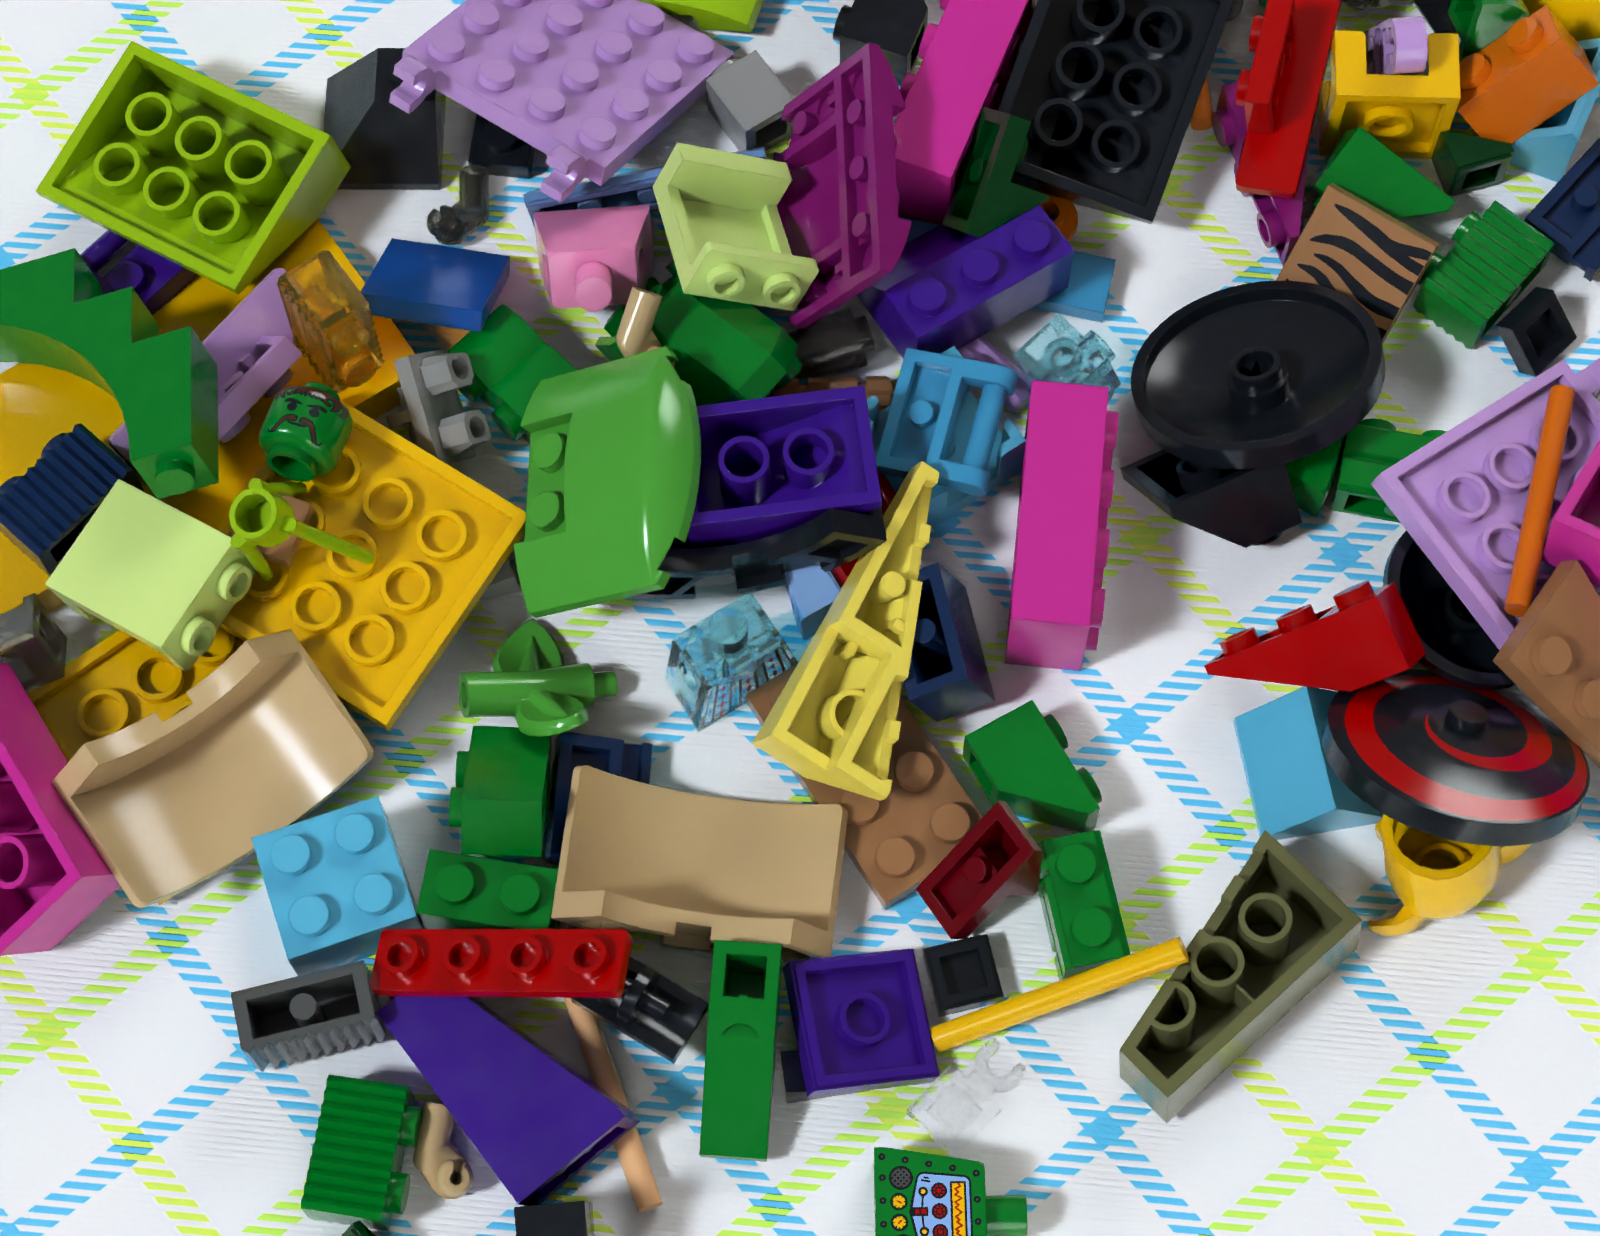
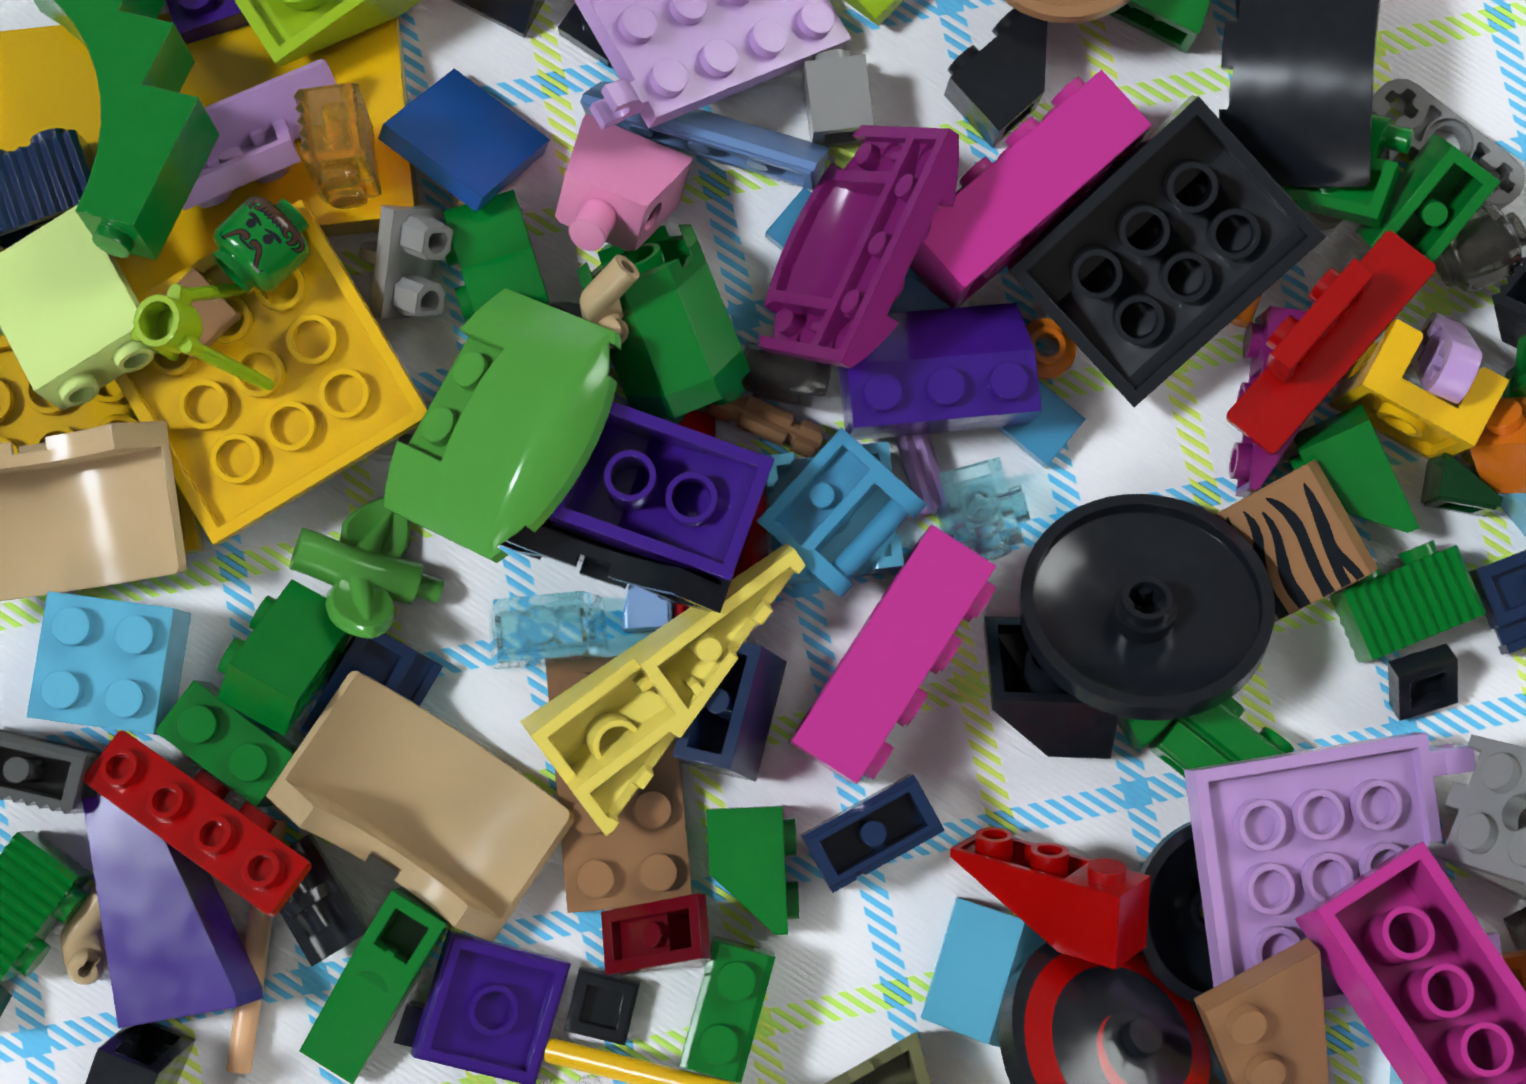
camera: 15 degrees right, 15 degrees up
clear smoke arm [426,165,489,245] -> none
yellowish green panel [652,142,819,311] -> none
dark green slope [942,107,1049,238] -> none
orange bar [1504,385,1575,617] -> none
none -> dark blue brick [800,774,945,893]

